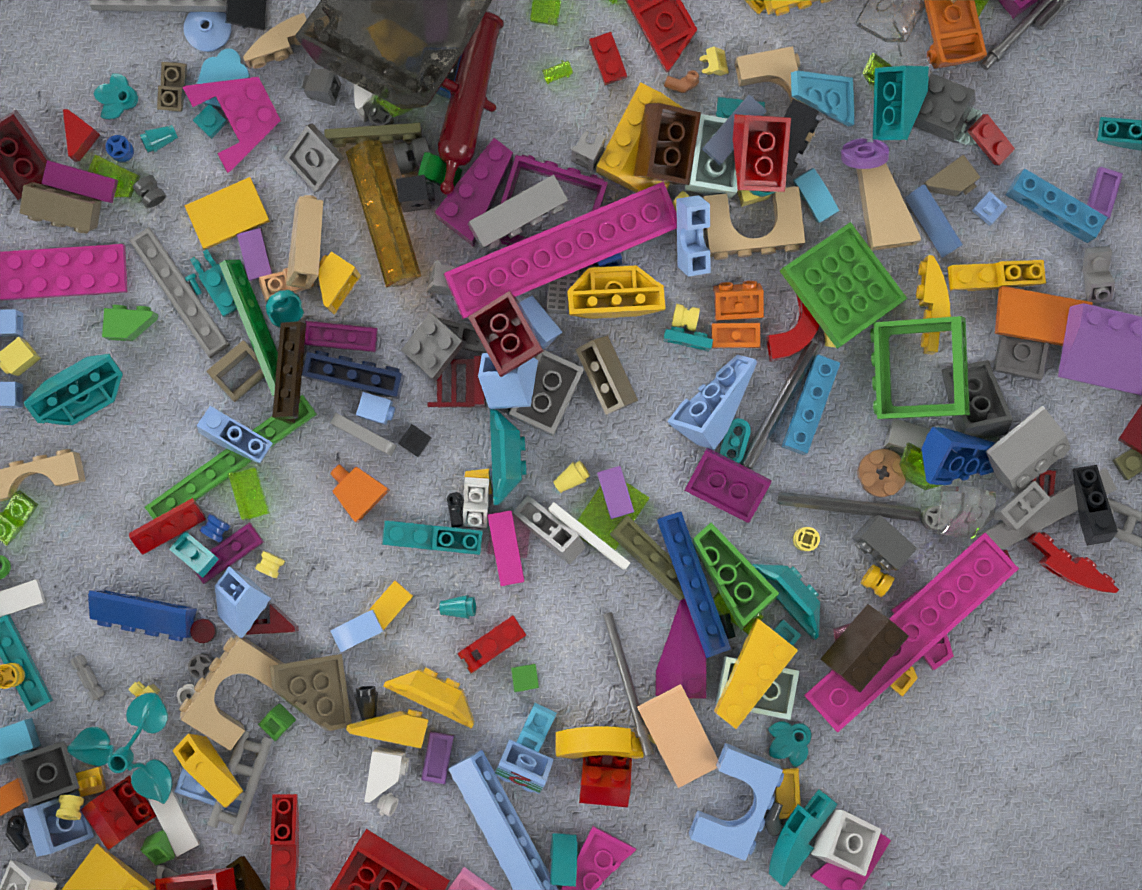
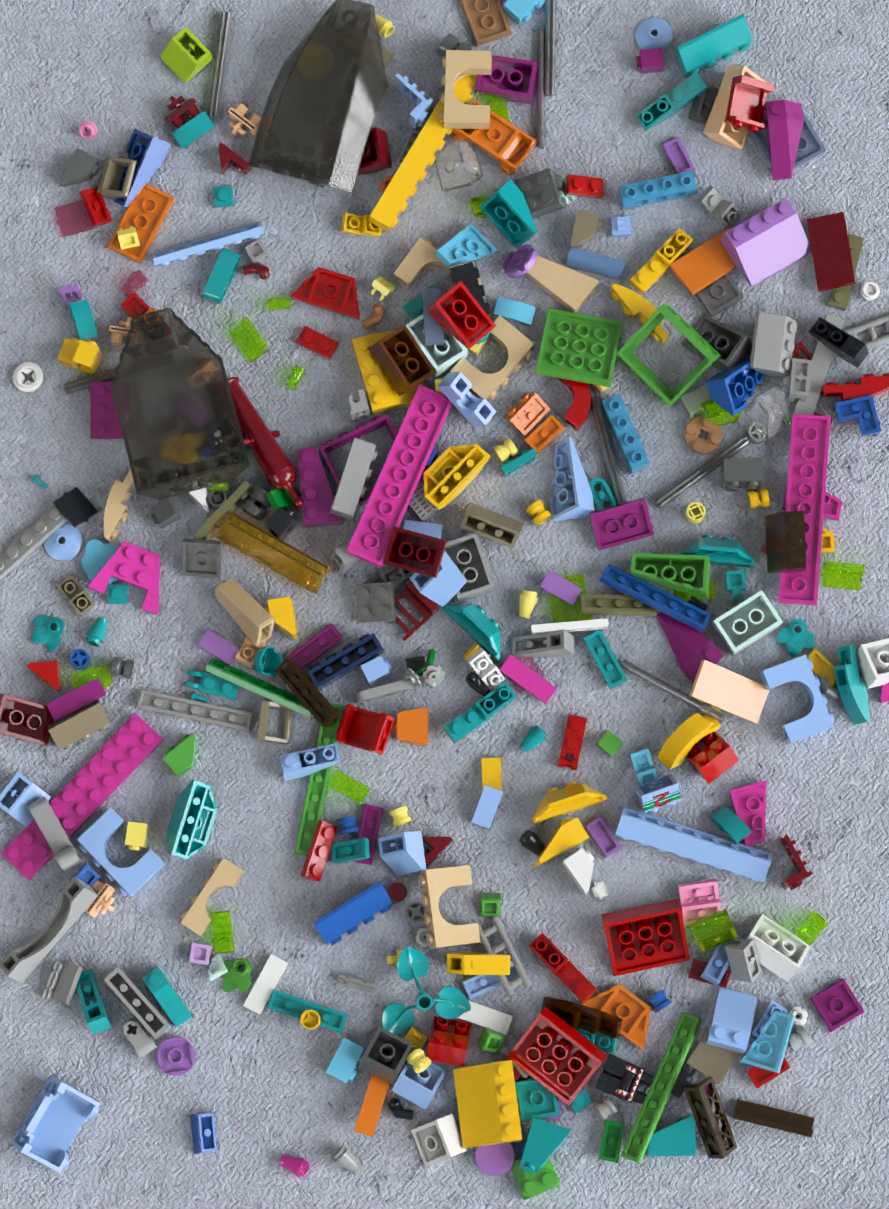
camera: 35 degrees left, 5 degrees down
yellow tile [184,177,270,250] -> none
dark tan plate [269,654,352,731] -> none
yellow wedge [714,618,798,729] -> none
none -> red panel [335,704,395,755]
none -> light grey plant [404,649,445,688]
none -> yellow wheel [525,499,552,526]
none -> teal plate [583,629,627,690]
none -> clear neon green panel [822,561,864,591]
none -> blue panel [833,395,881,437]

